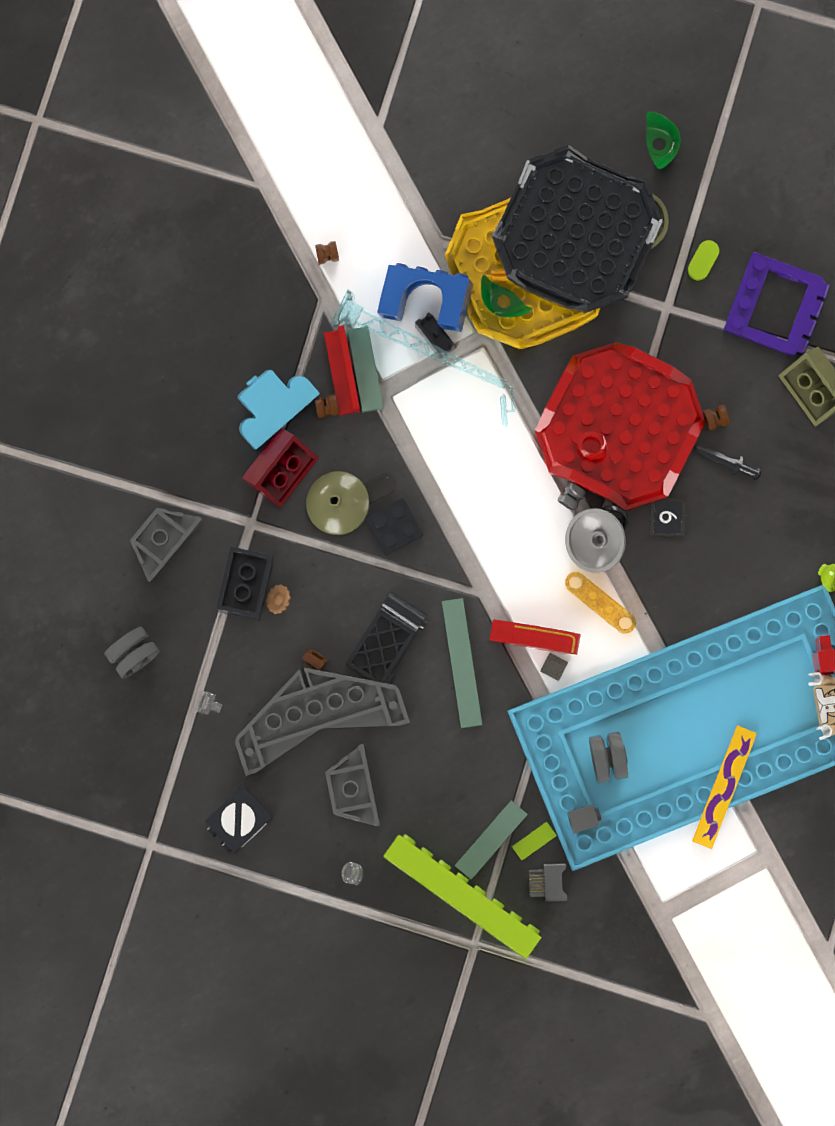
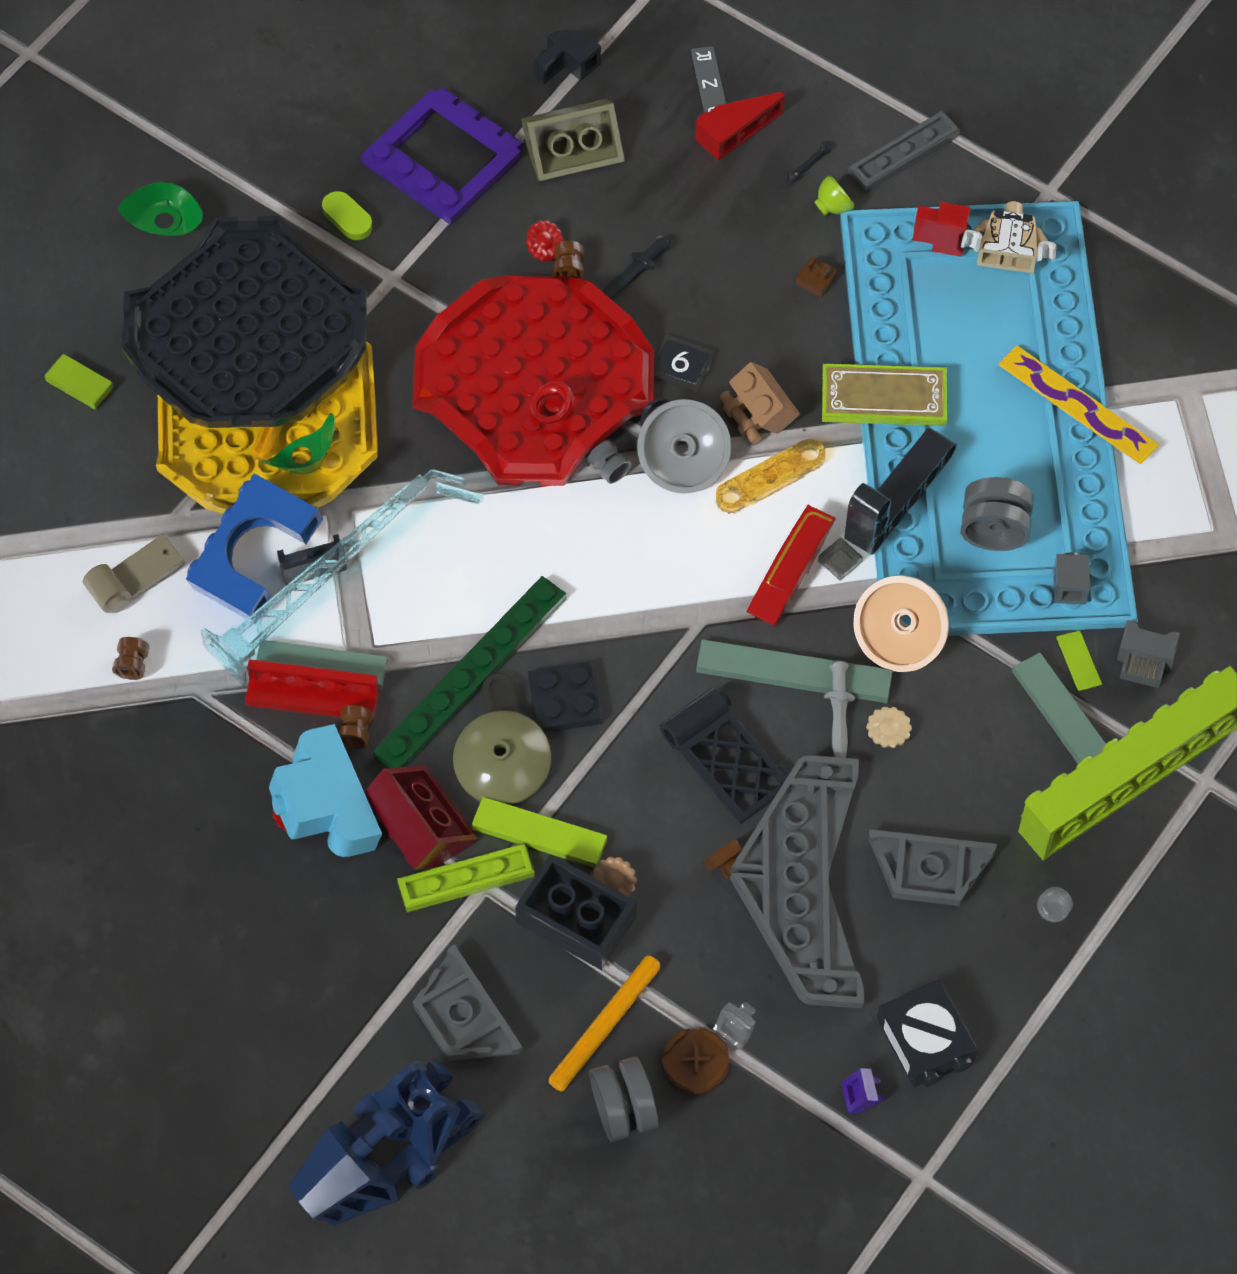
camera: 75 degrees left, 20 degrees down
none -> lime tile [44,354,114,410]
none -> dark tan door [82,533,185,613]
none -> dark blue piece [288,1060,485,1225]
none -> dark green plate [373,576,567,768]
none -> lime tile [397,843,535,912]
none -> lime tile [472,797,607,868]
none -> red piece [526,220,564,262]
none -> light orange axle [549,955,660,1092]
none -> reddish brown tile [662,1028,730,1095]
none -> medium nougat brick [719,362,800,445]
none -> reddish brown tile [796,256,838,298]
none -> pearl gold tile [822,364,947,426]
none -> light grey sword [824,660,855,758]
none -> dark purple tile [841,1068,885,1114]
none -> black beam [844,427,957,555]
none -> light nougat dish [854,575,949,672]
none -> tan piece [866,706,912,748]

